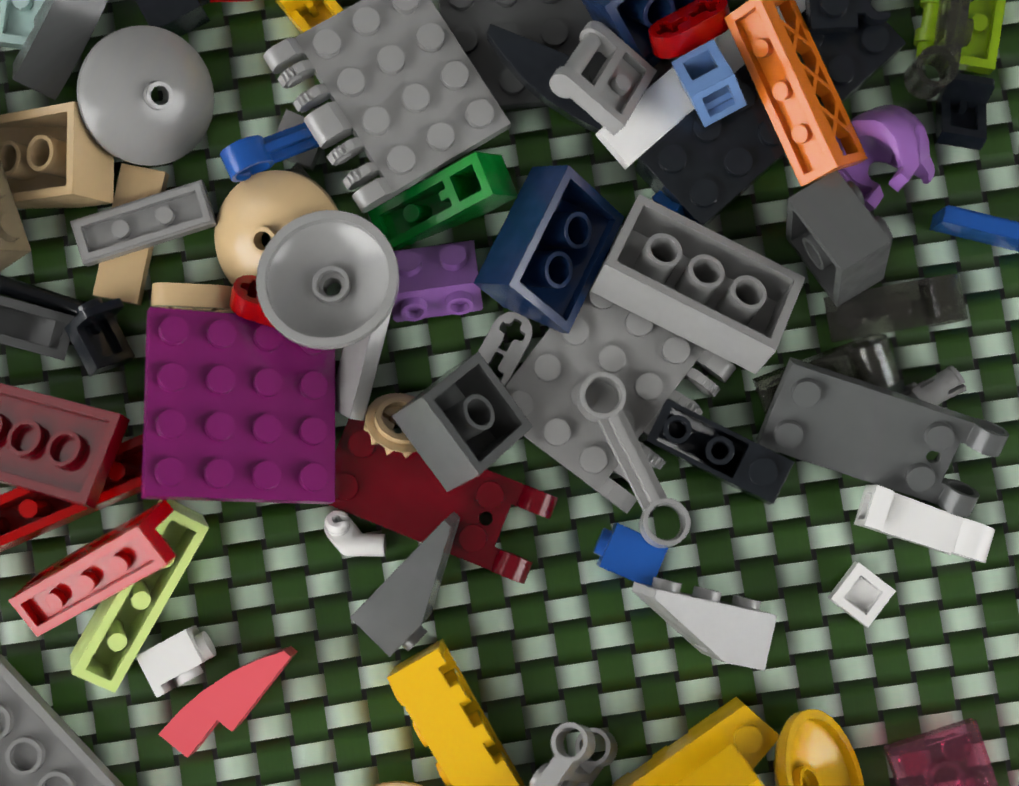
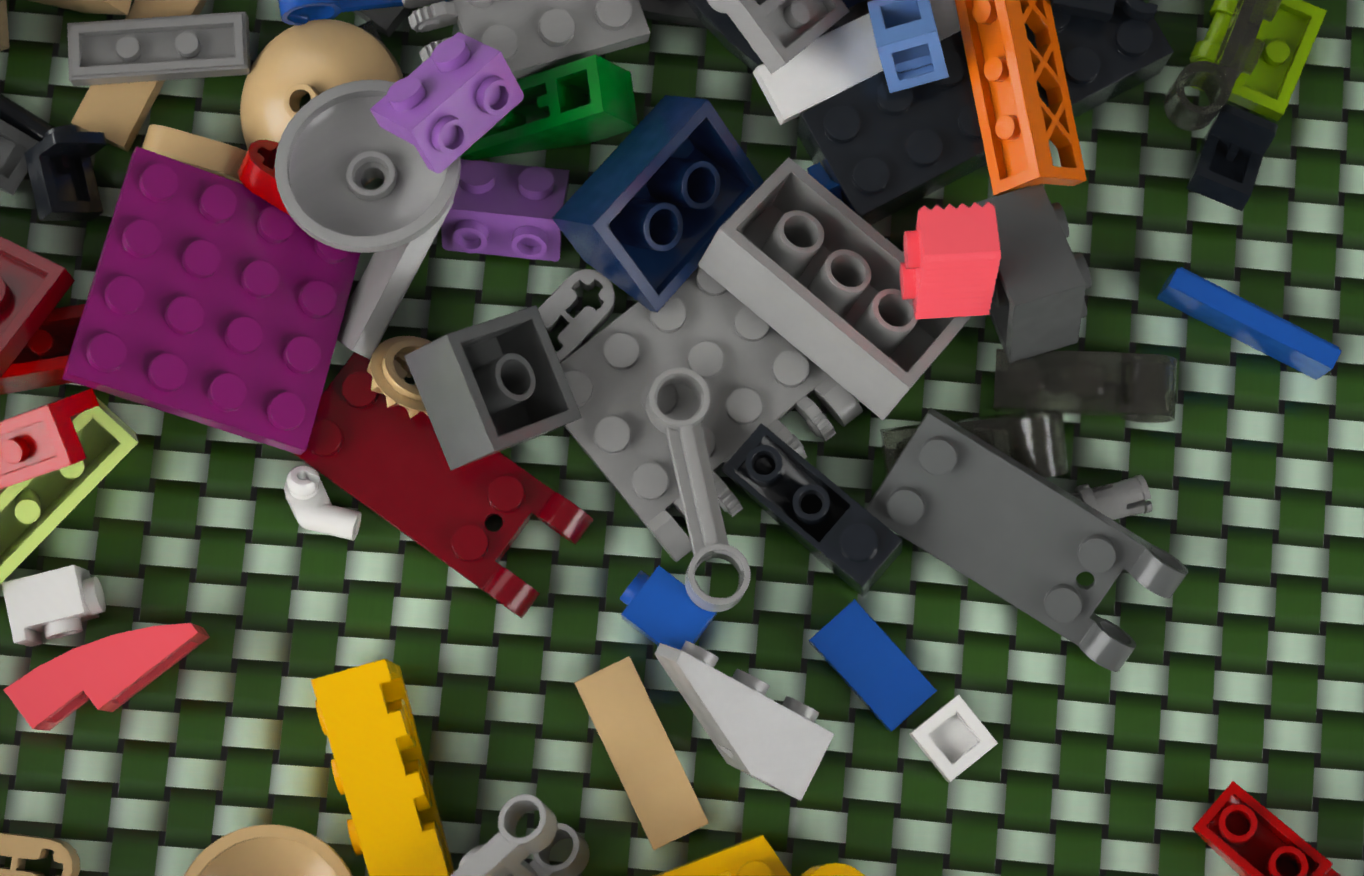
camera: 10 degrees right, 5 degrees down
dark grey slope [350,511,461,657] -> none
medium lavender piece [835,105,935,212] -> none
white leg [854,485,995,563] -> none
none -> medium lavender bracket [370,32,524,174]
none -> tan tile [574,656,709,850]
none -> blue tile [809,599,937,732]
none -> coral brick [900,202,1001,319]

